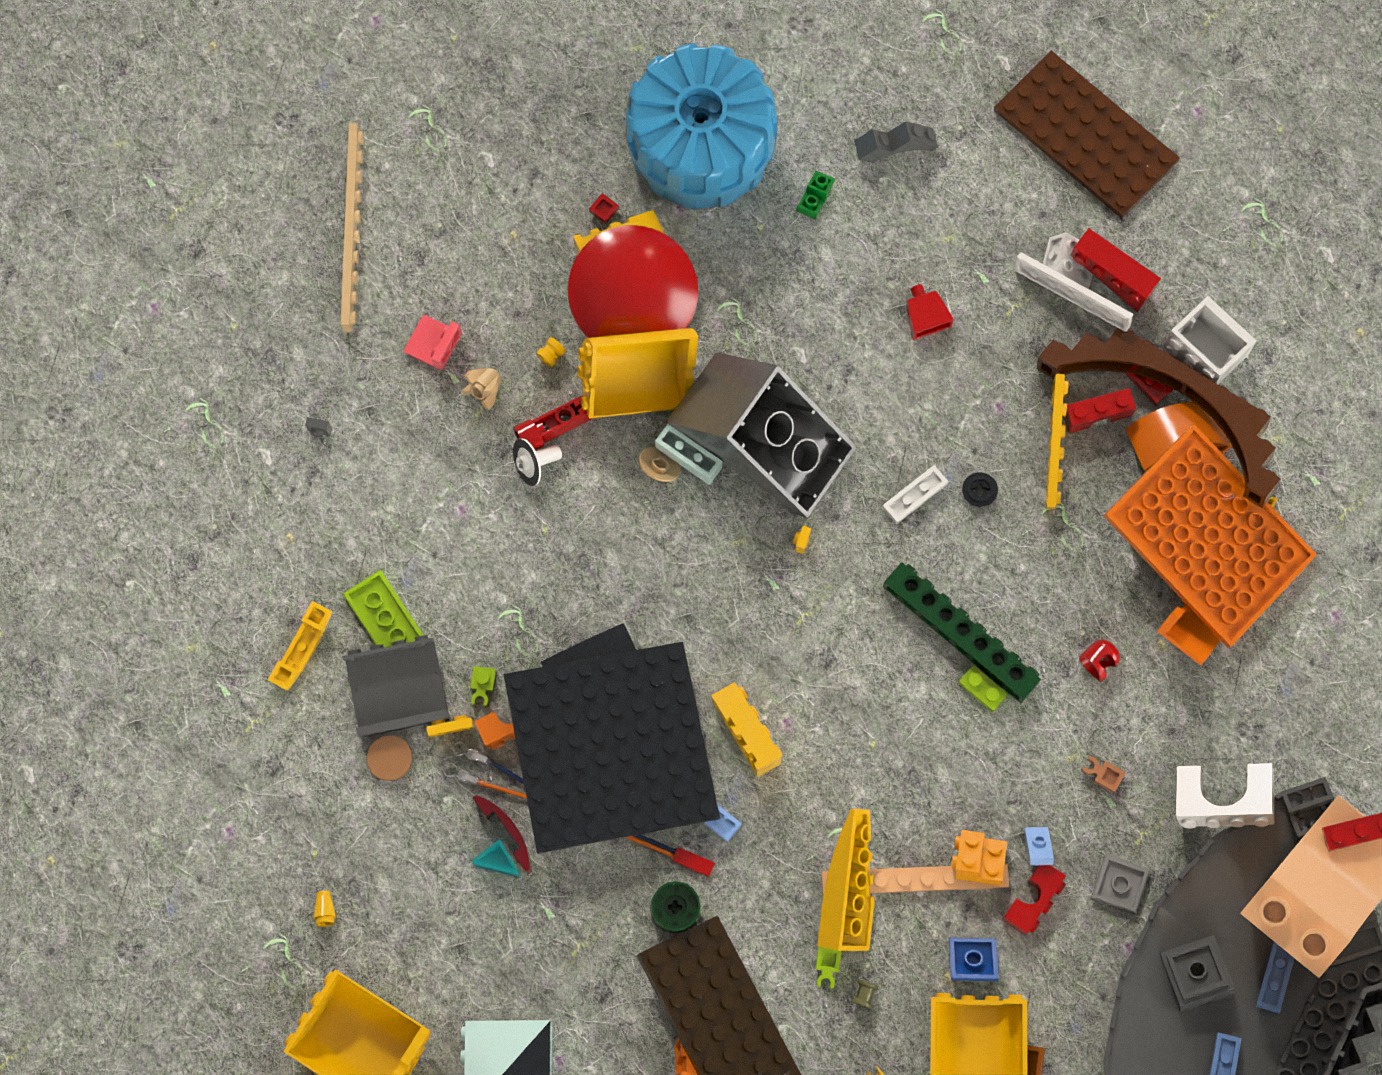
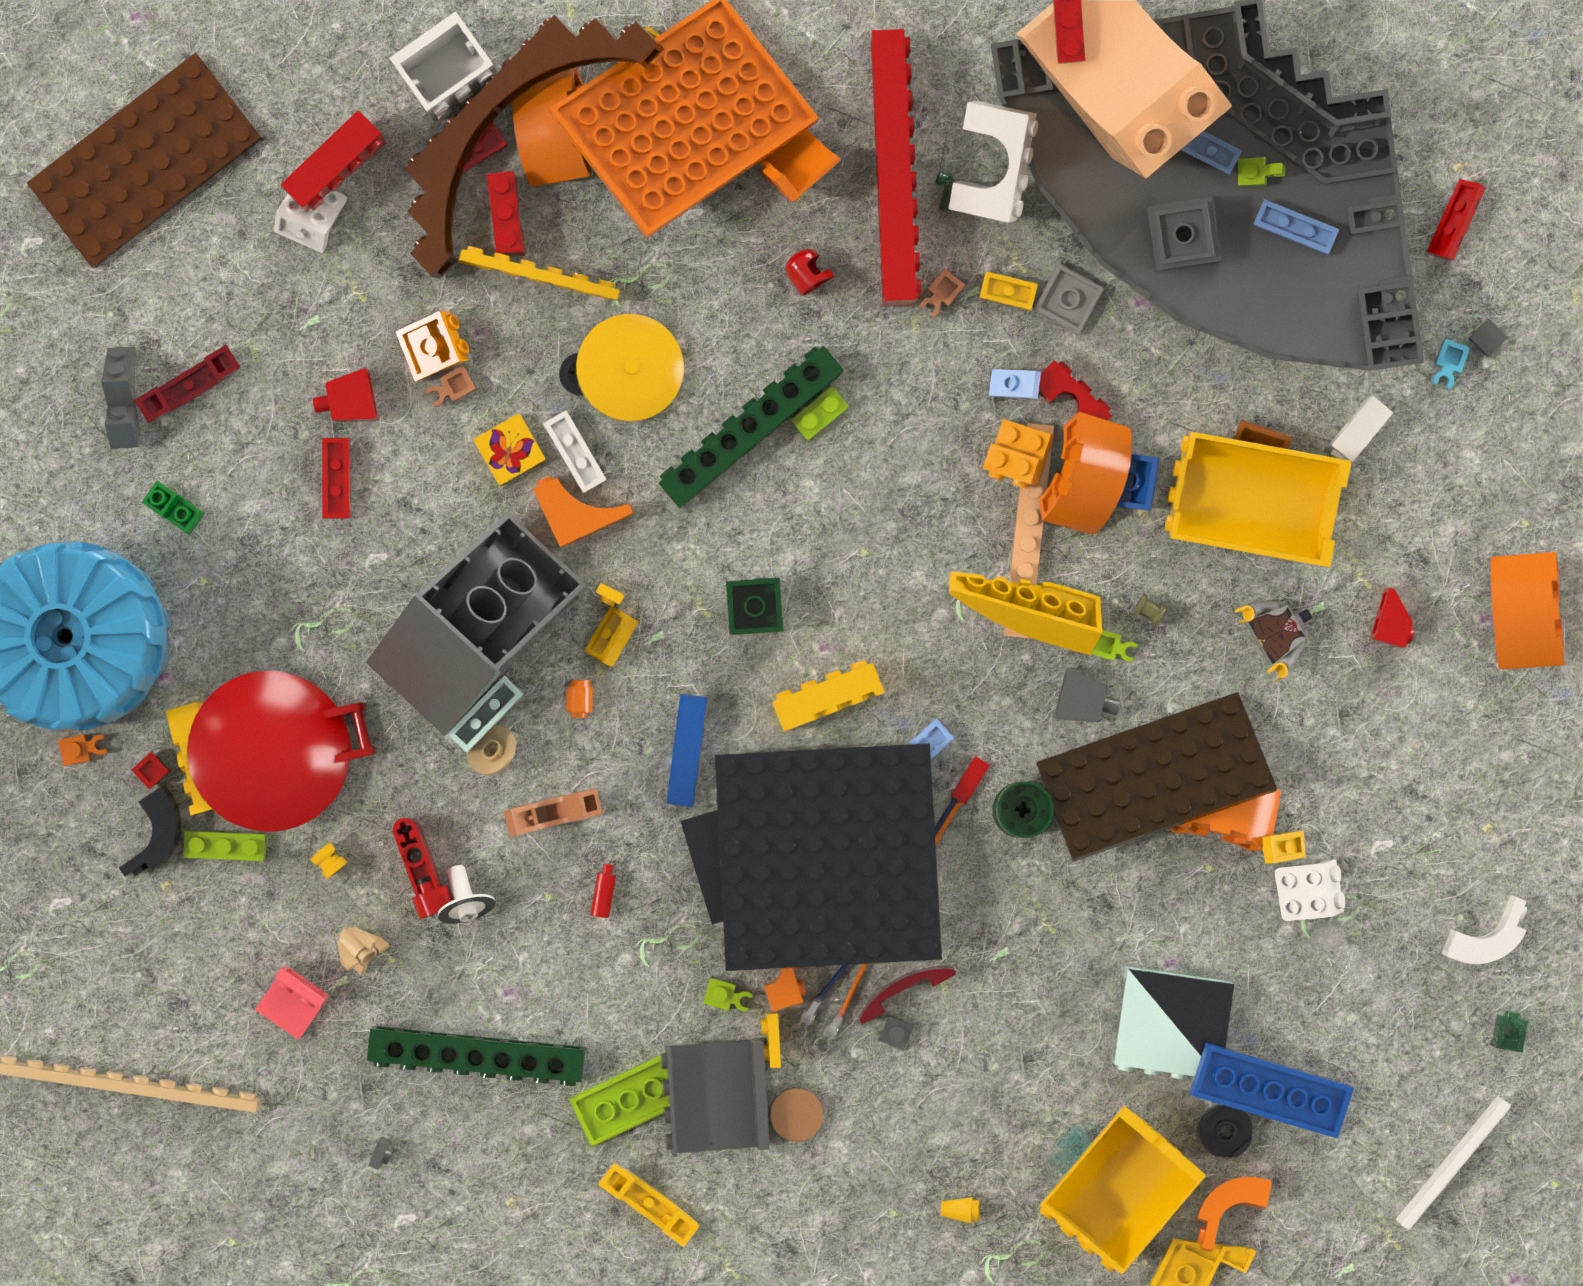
camera: 85 degrees left, 15 degrees up
teal slope [472,839,520,878] -> none
yellow cylinder [577,328,698,419] -> none
white tile [1015,252,1133,332] -> none
none -> orange plate [58,734,109,766]
none -> black arch [119,786,181,877]
none -> dark red slope [134,345,241,423]
none -> lime plate [183,830,266,861]
none -> red plate [322,438,351,519]
none -> dark green brick [367,1026,586,1086]
none -> plate [396,311,469,381]
none -> nougat plate [426,365,477,407]
none -> tile [473,413,546,486]
none -> nougat arch [504,788,603,837]
none -> orange arch [533,475,634,548]
none -> orange brick [566,680,593,718]
none -> yellow dish [576,314,684,422]
none -> yellow slope [584,606,639,667]
none -> red cylinder [590,863,616,918]
none -> blue slope [666,694,707,807]
none -> dark green brick [726,578,784,635]
none -> red brick [871,29,921,307]
none -> dark grey plate [879,1015,914,1051]
none -> clear green arm [935,171,954,211]
none -> yellow plate [979,271,1038,311]
none -> orange panel [1039,412,1132,535]
none -> clear light blue plate [1049,1124,1094,1175]
none -> dark grey torso [1054,669,1120,722]
none -> lime plate [1238,157,1285,187]

